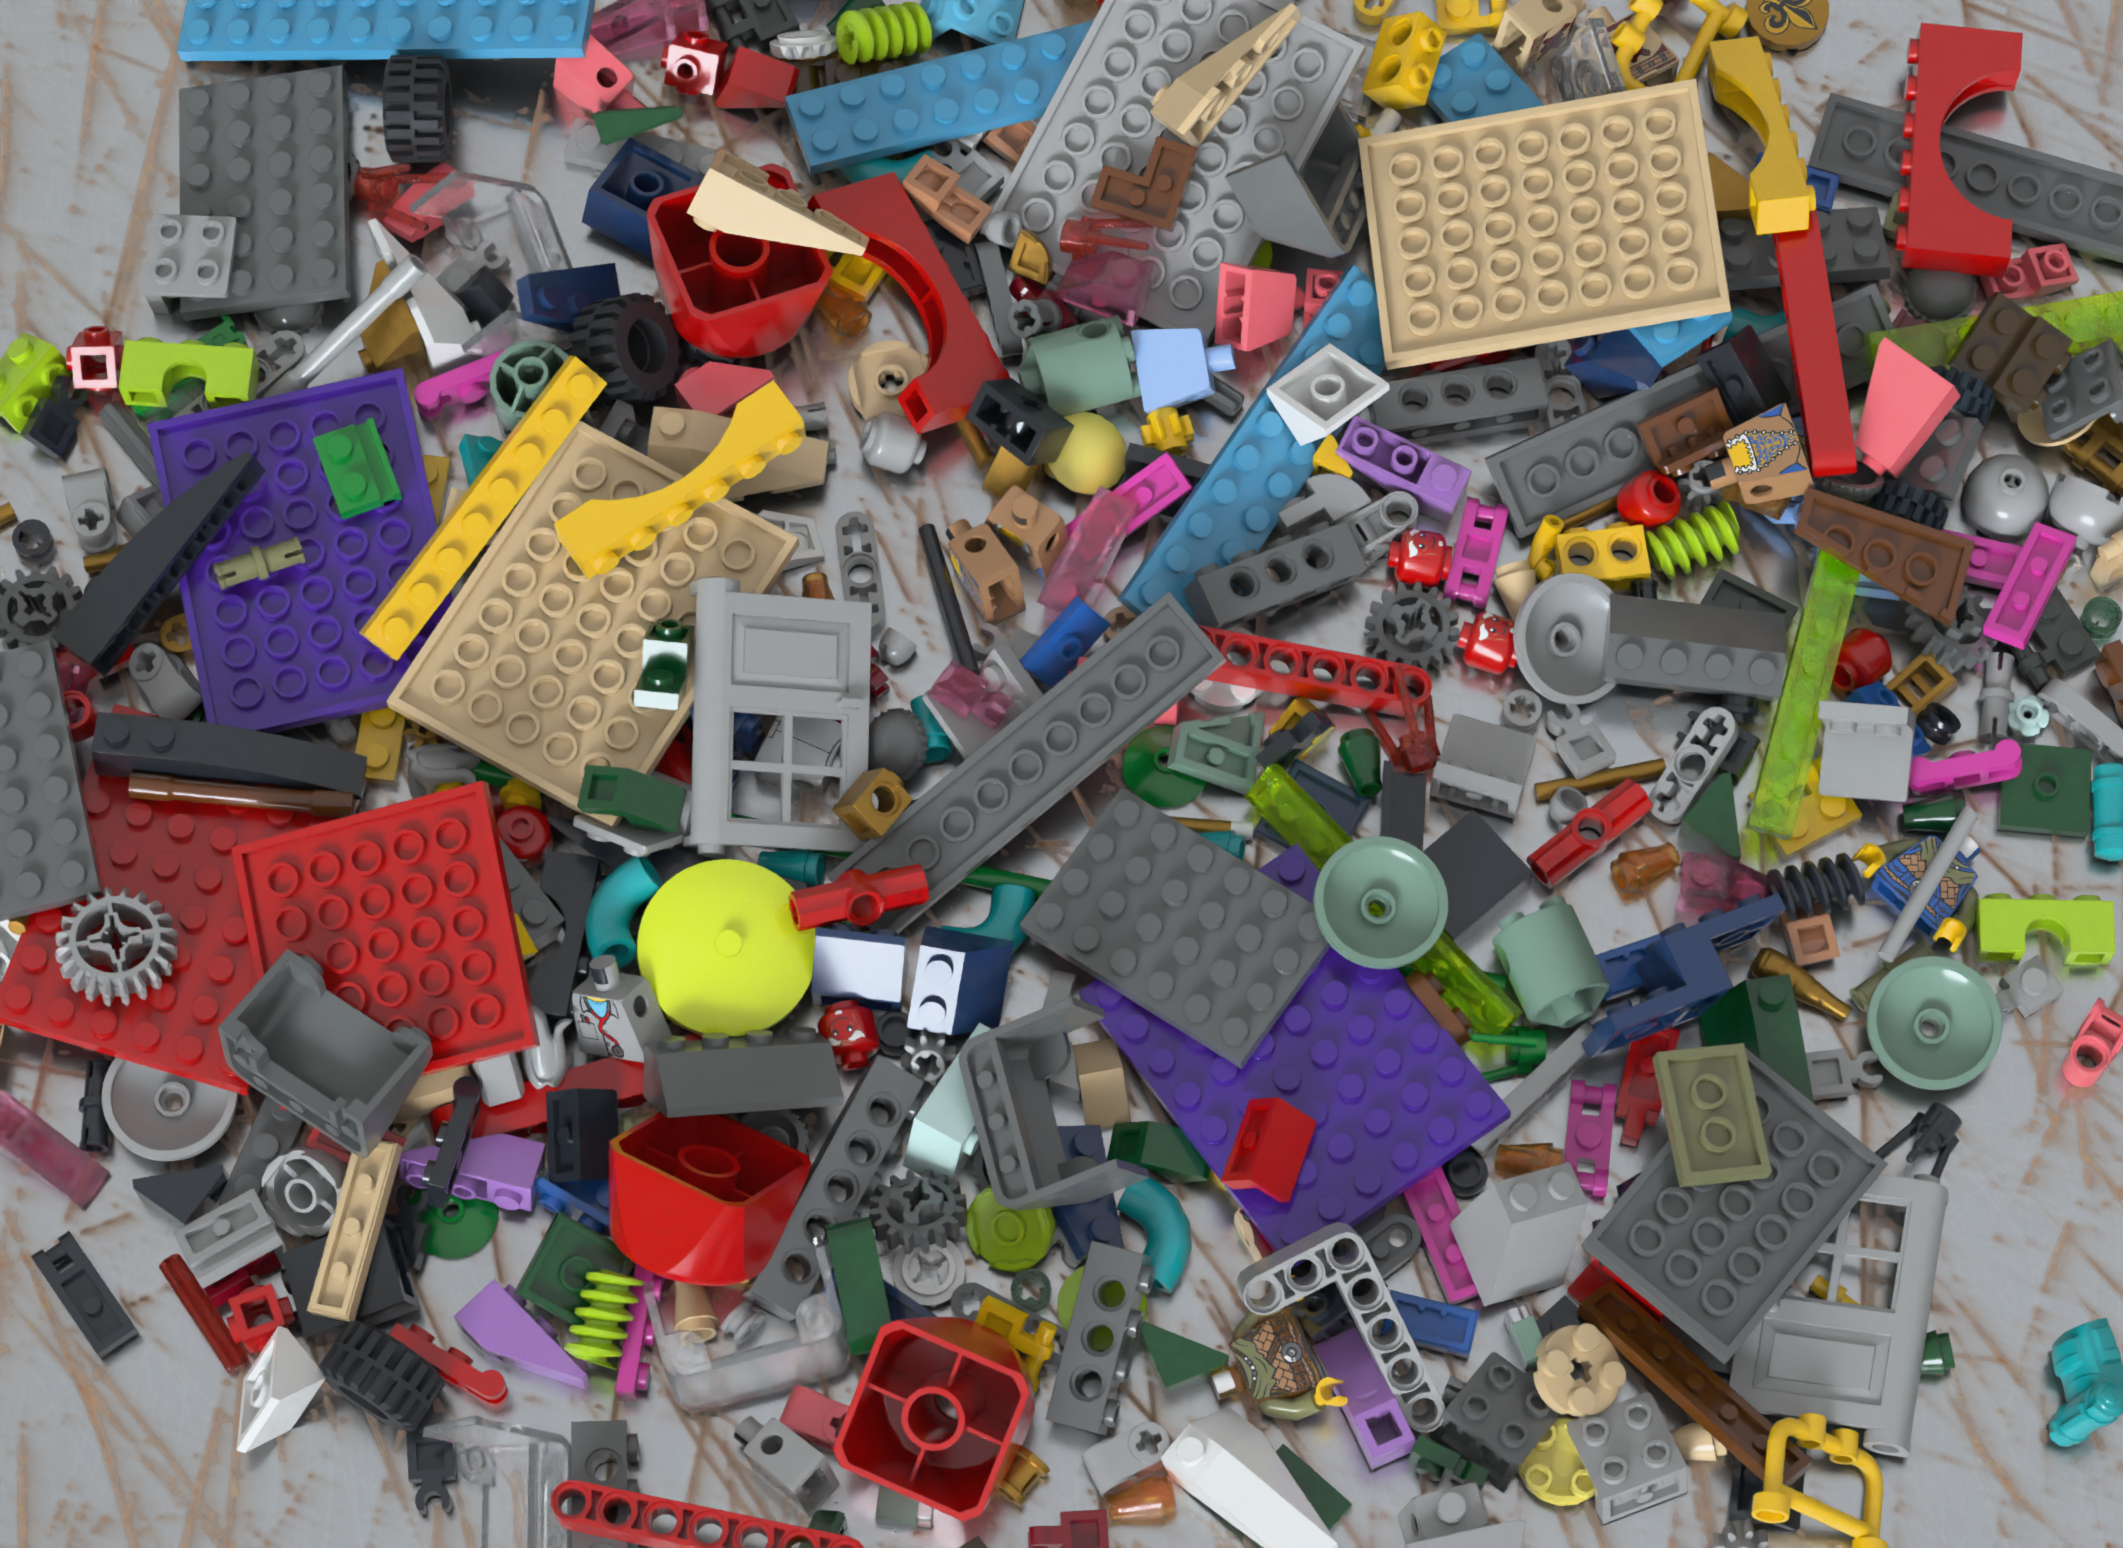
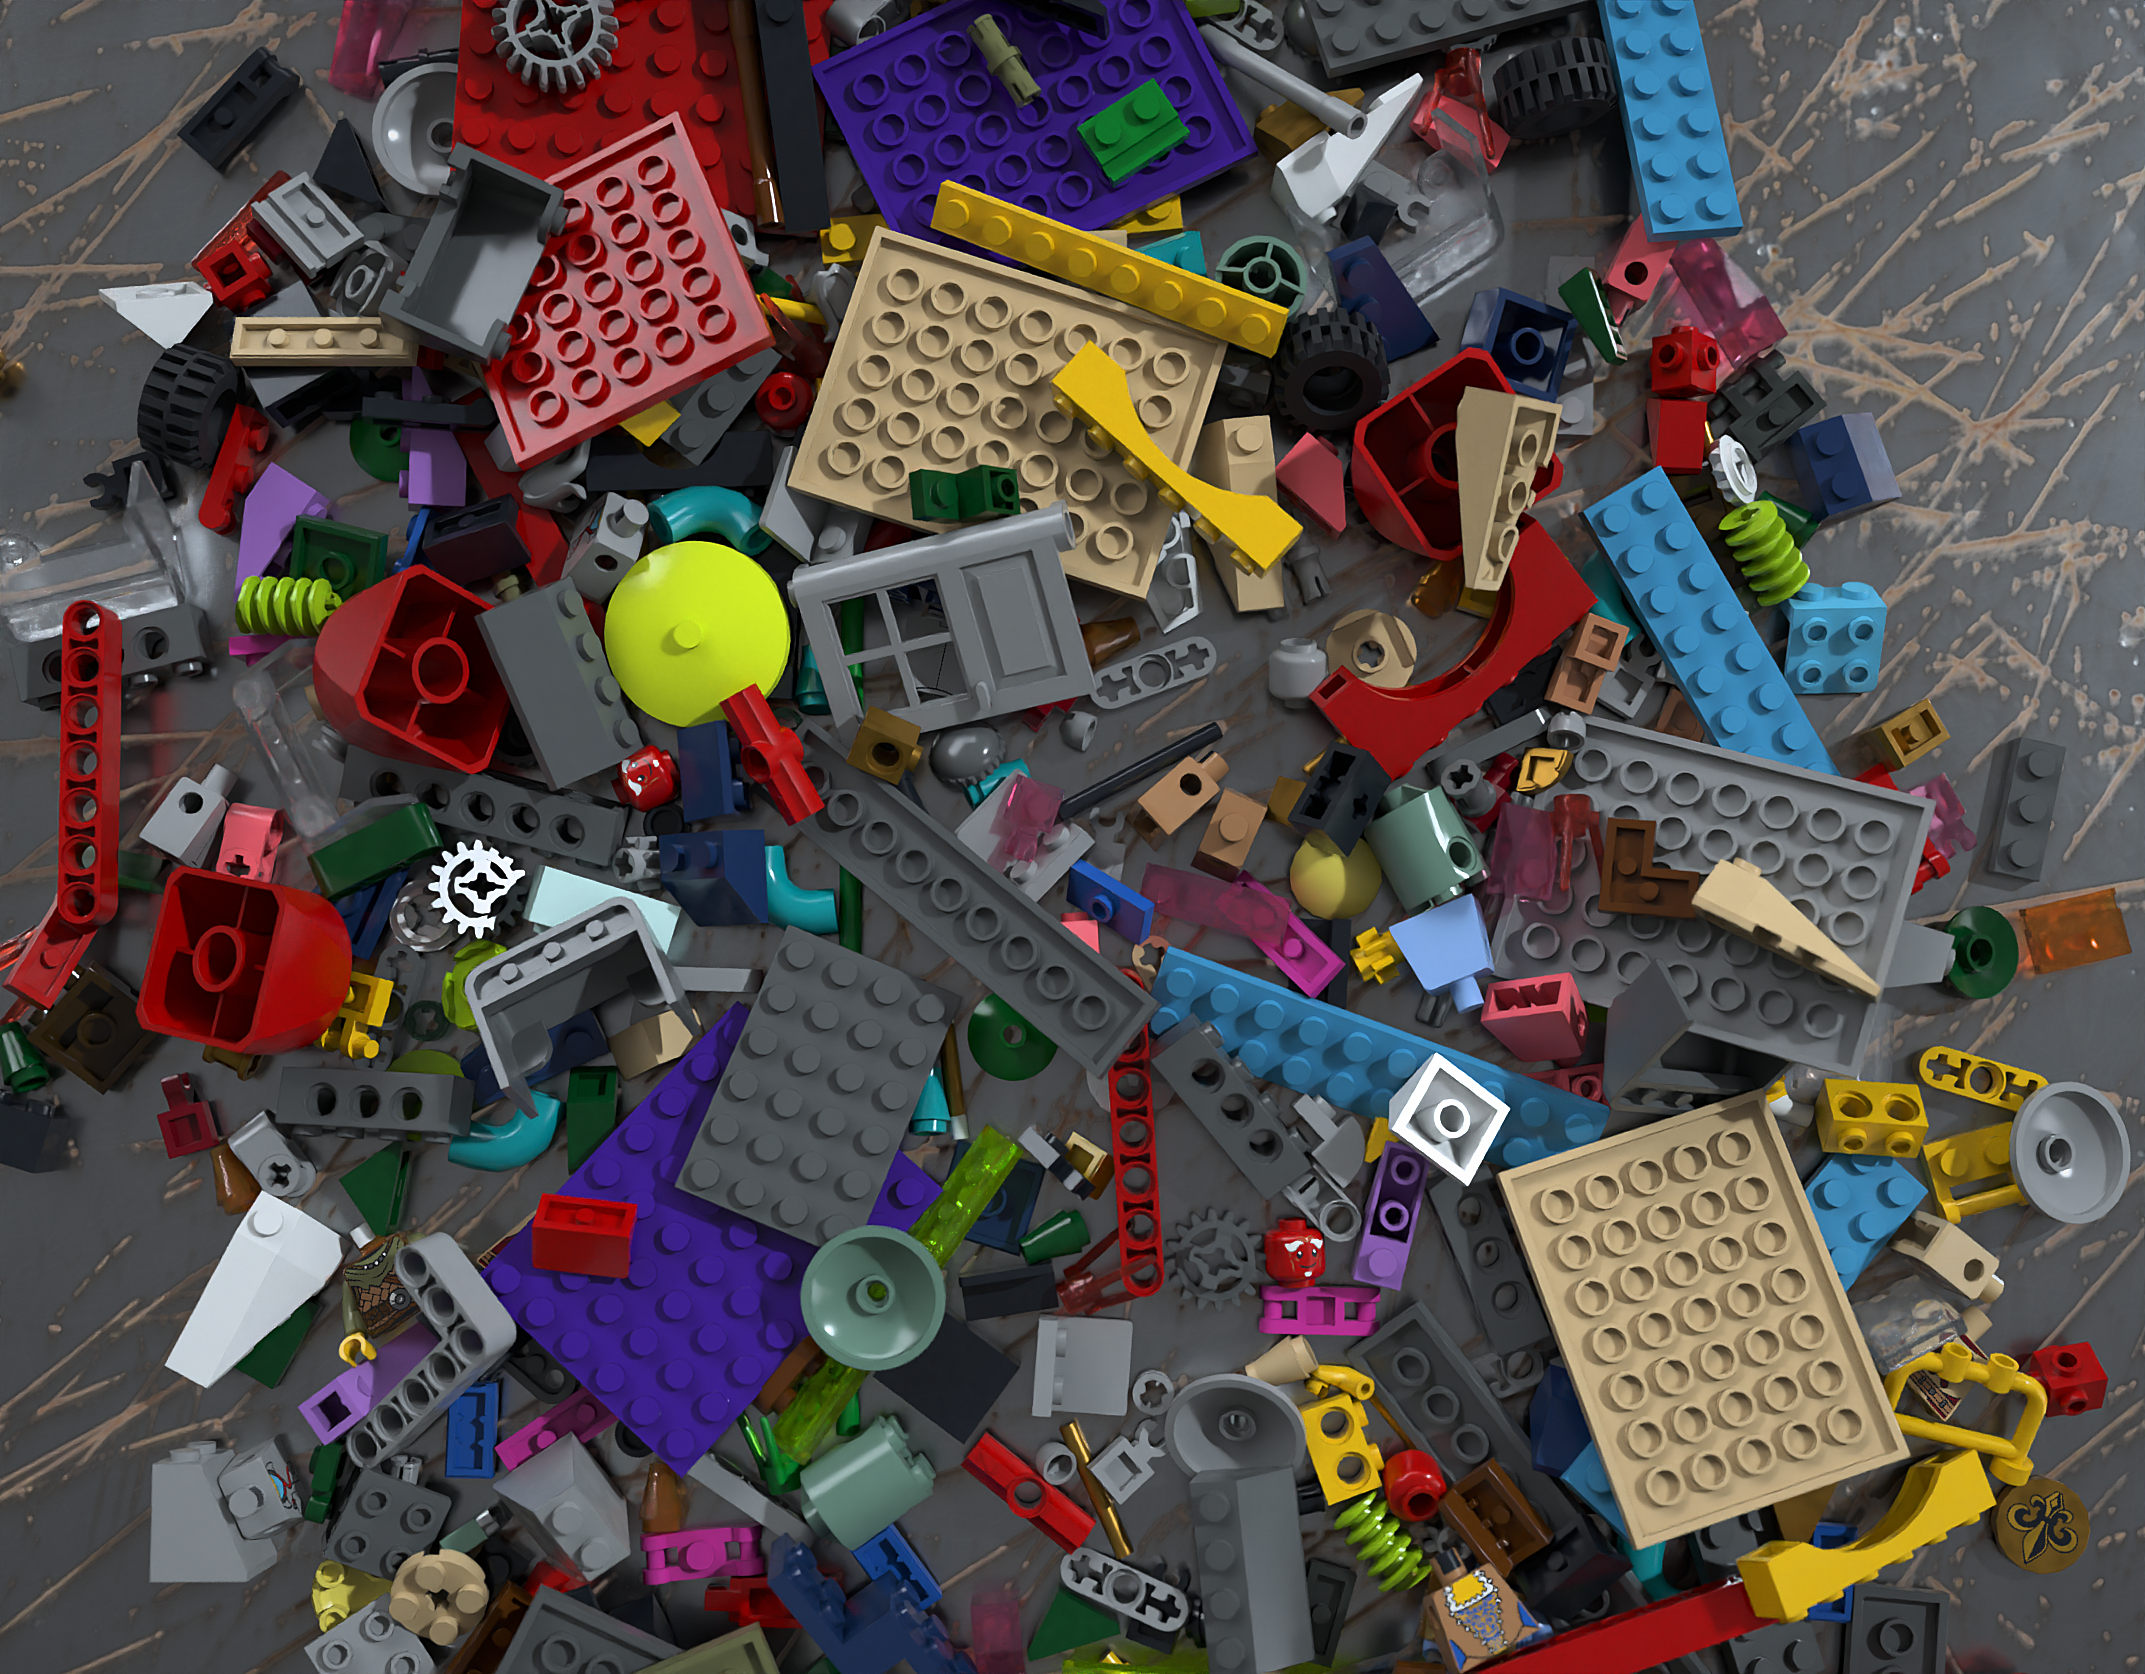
camera: 80 degrees right, 15 degrees up
dark pink plate [414,349,505,422] -> none
dark green slope [577,765,687,833] -> none
sand green wing [1167,711,1266,795] -> none
red head [1457,612,1517,675] -> none
clear orange cone [1610,842,1680,894] -> none

